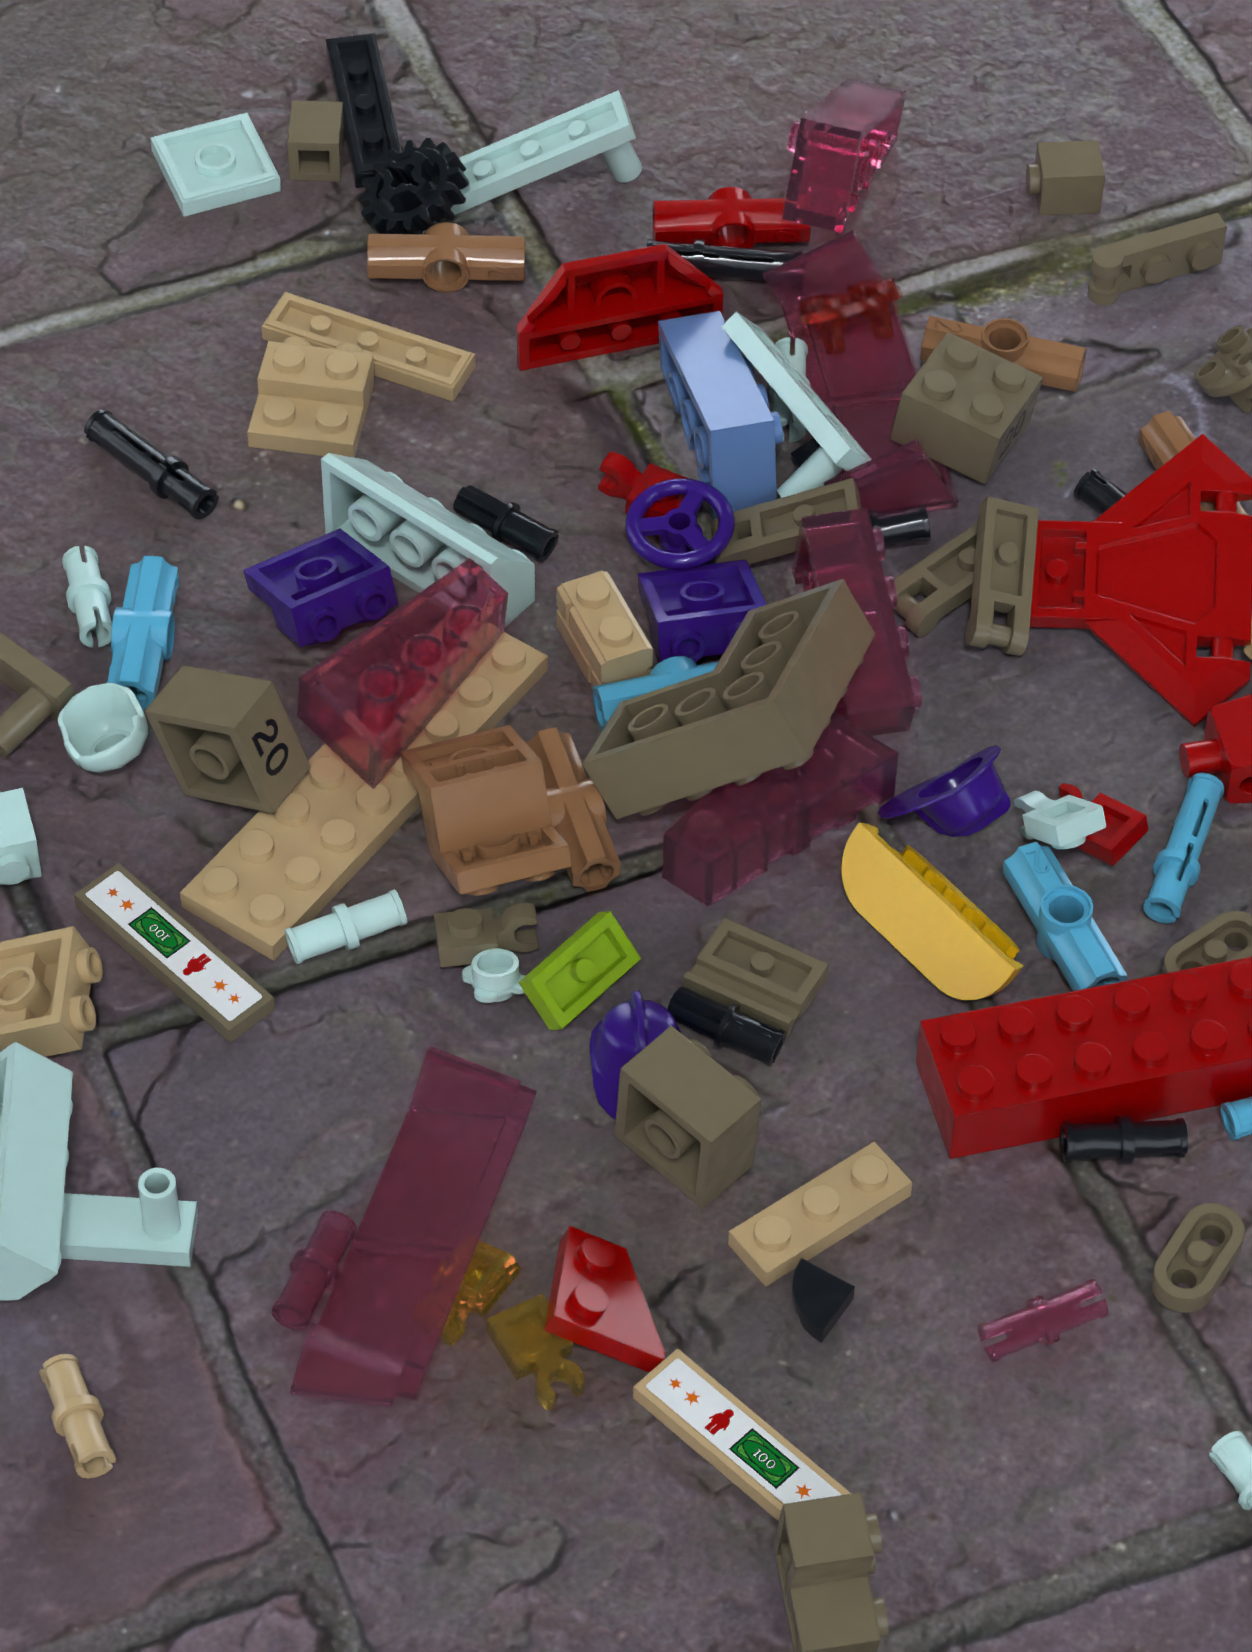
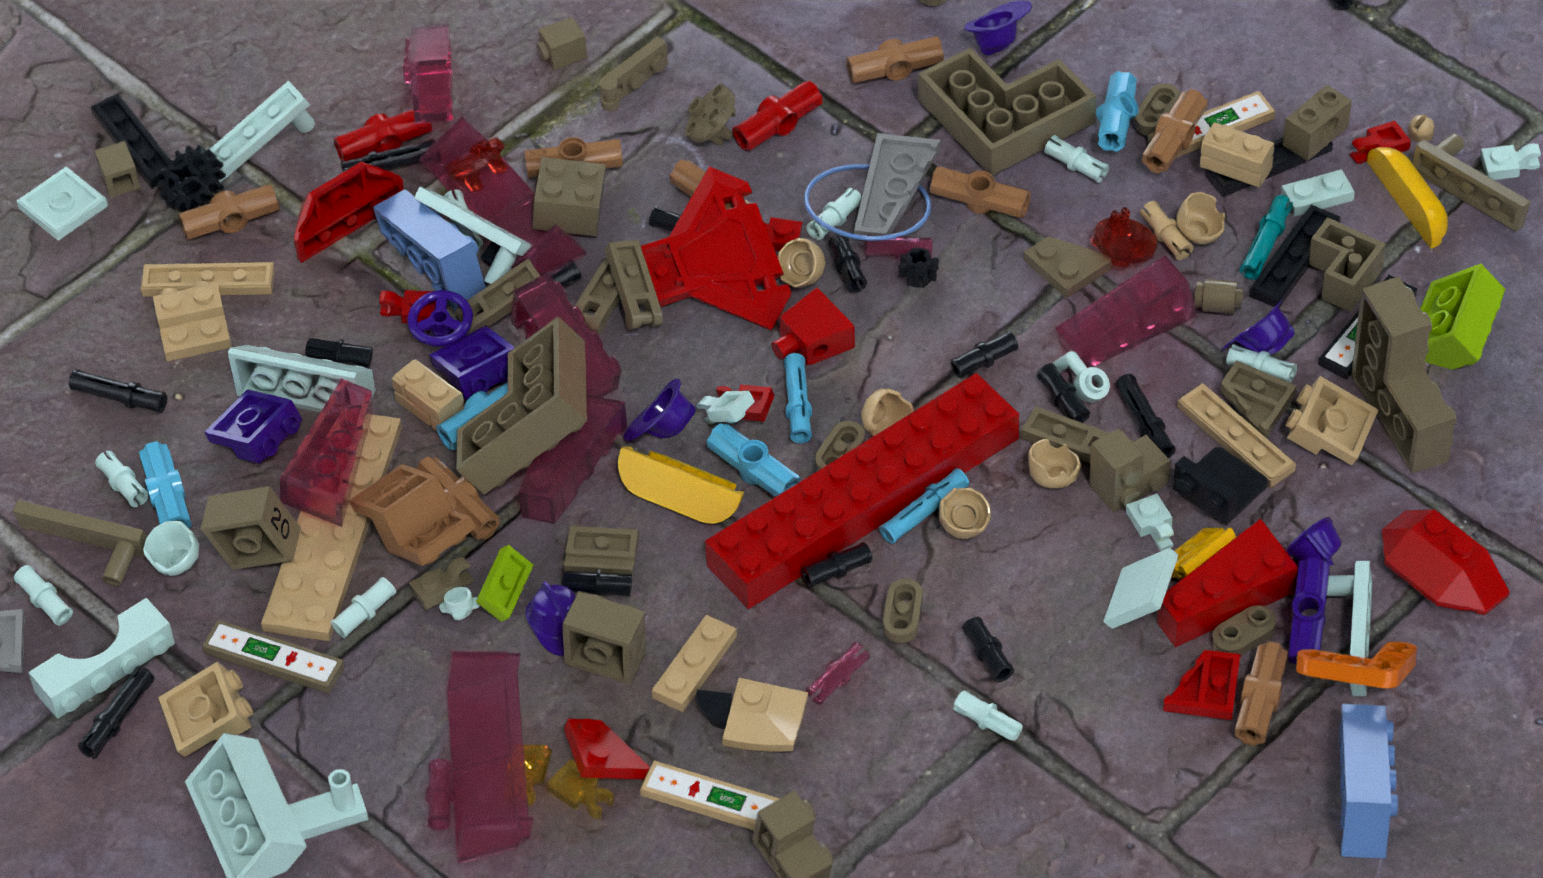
camera: 20 degrees left, 0 degrees up
none -> tan plate [722,678,808,752]

